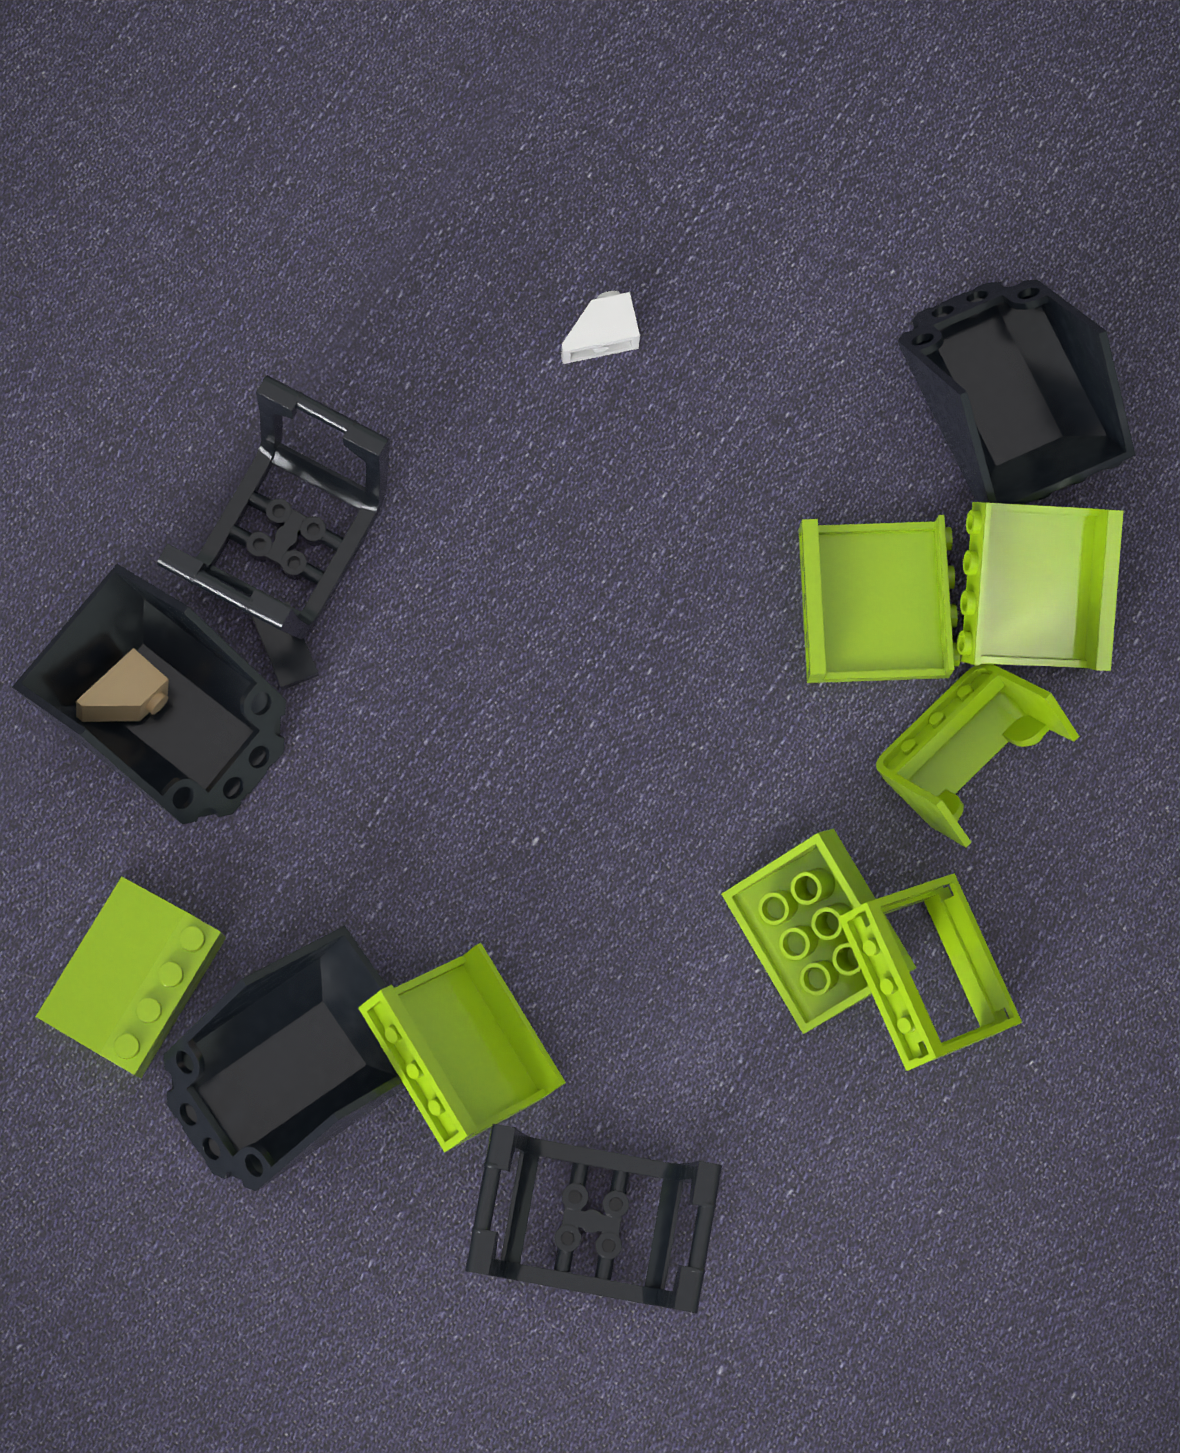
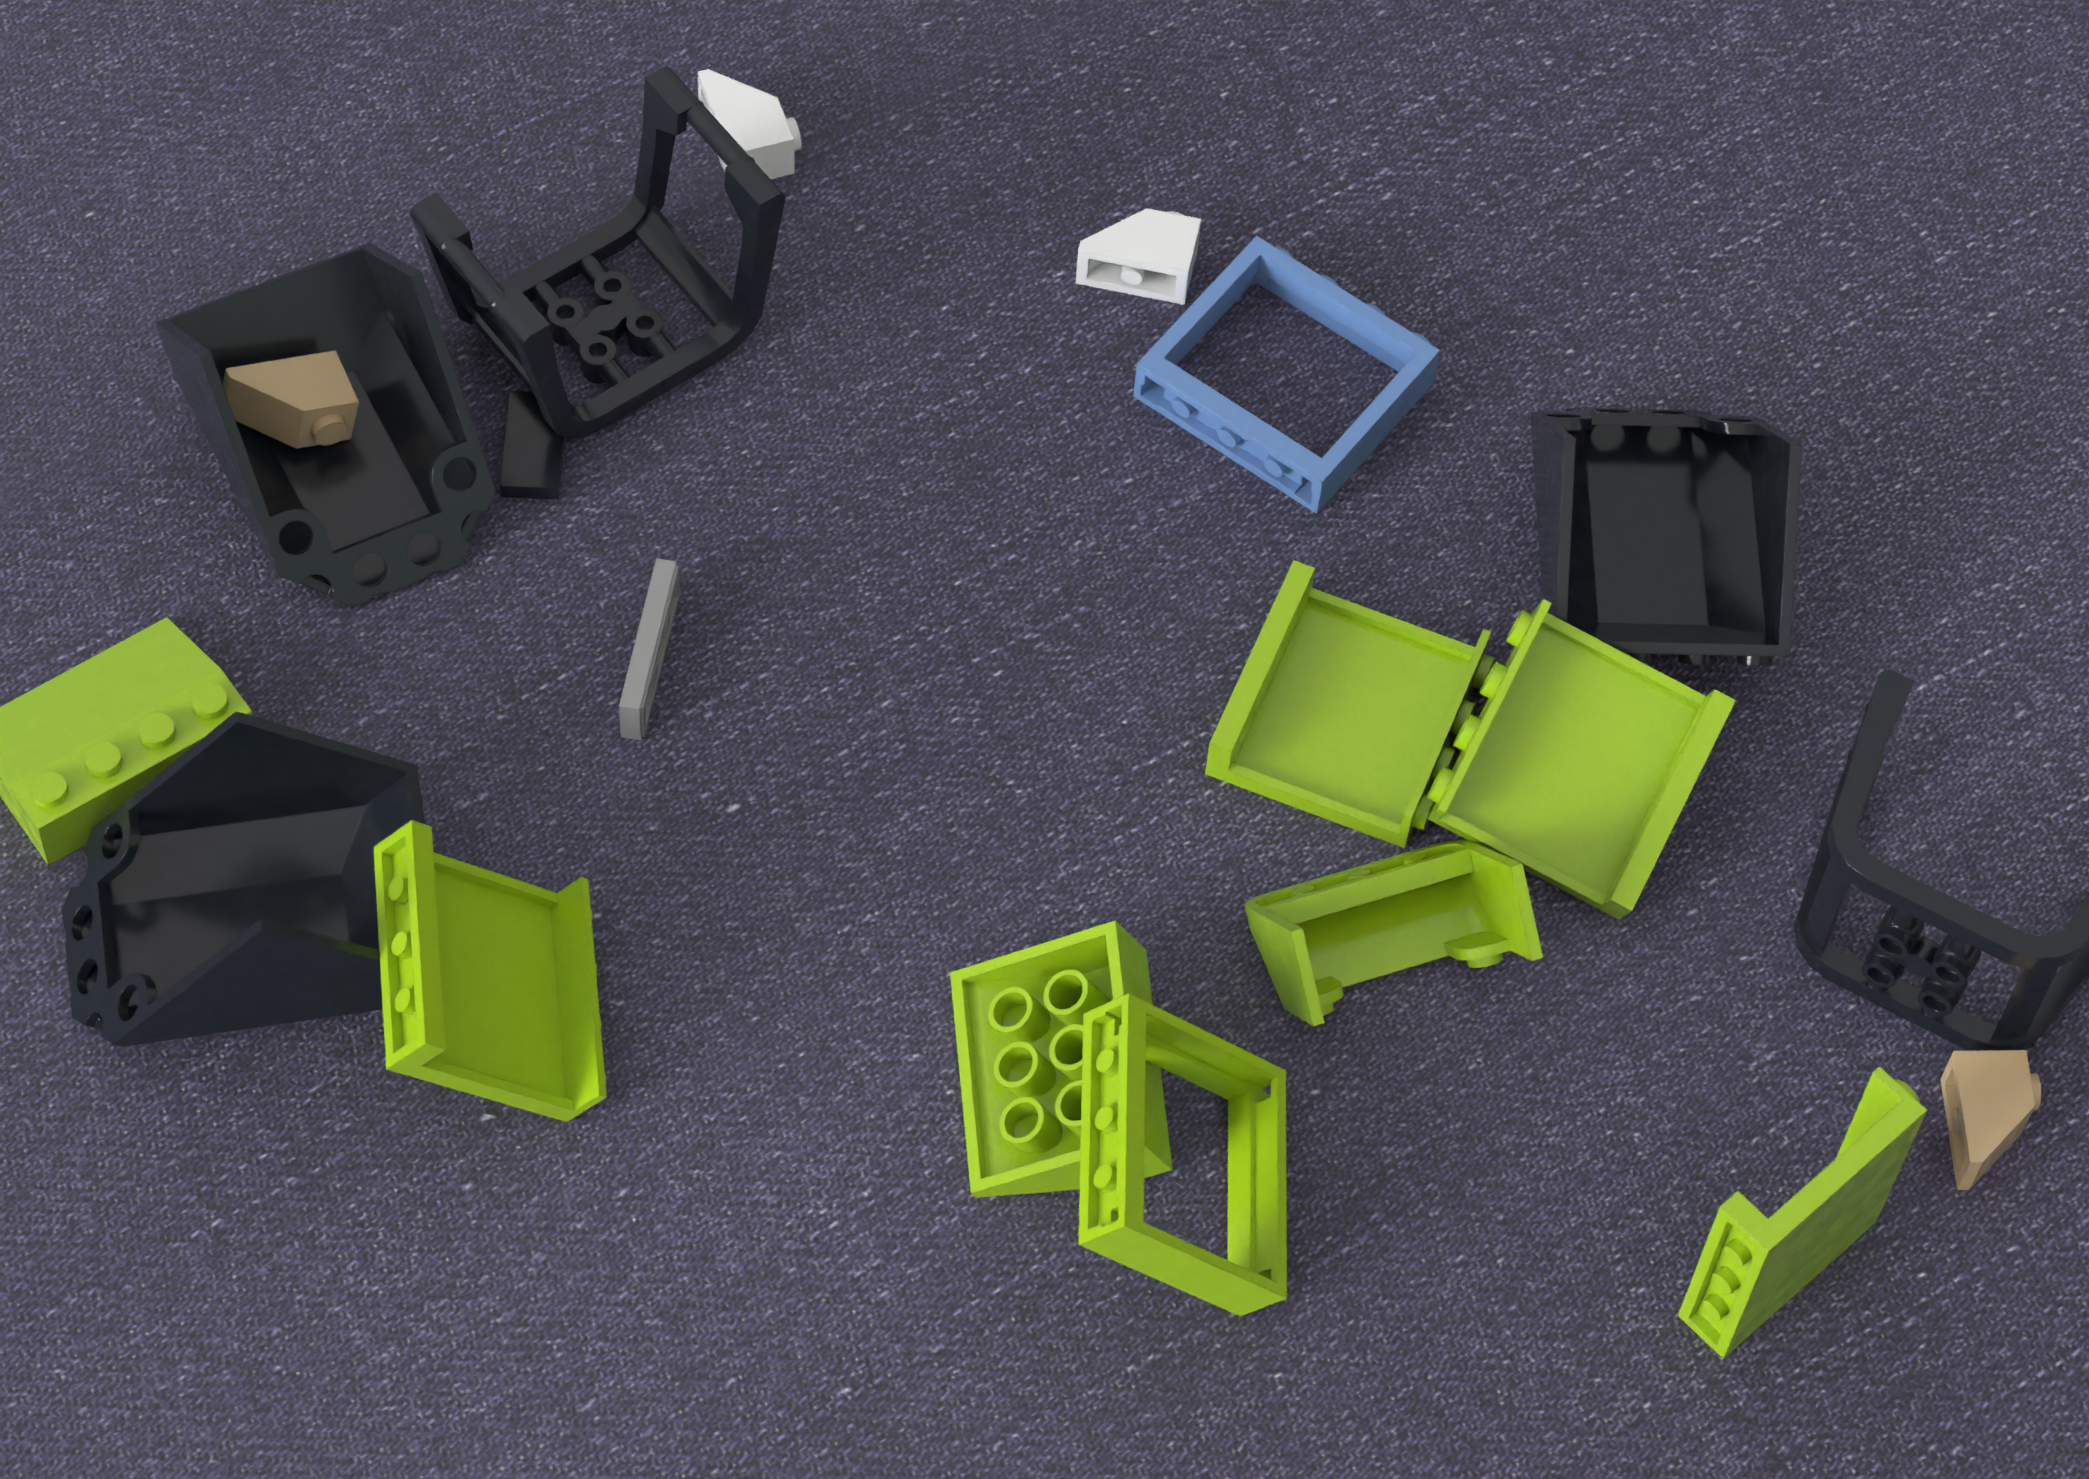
camera: 25 degrees right, 20 degrees down
black windscreen [465,1124,722,1314] -> none
none -> light grey tile [619,558,680,740]
none -> white slope [698,69,802,179]
none -> medium blue window [1133,236,1440,514]

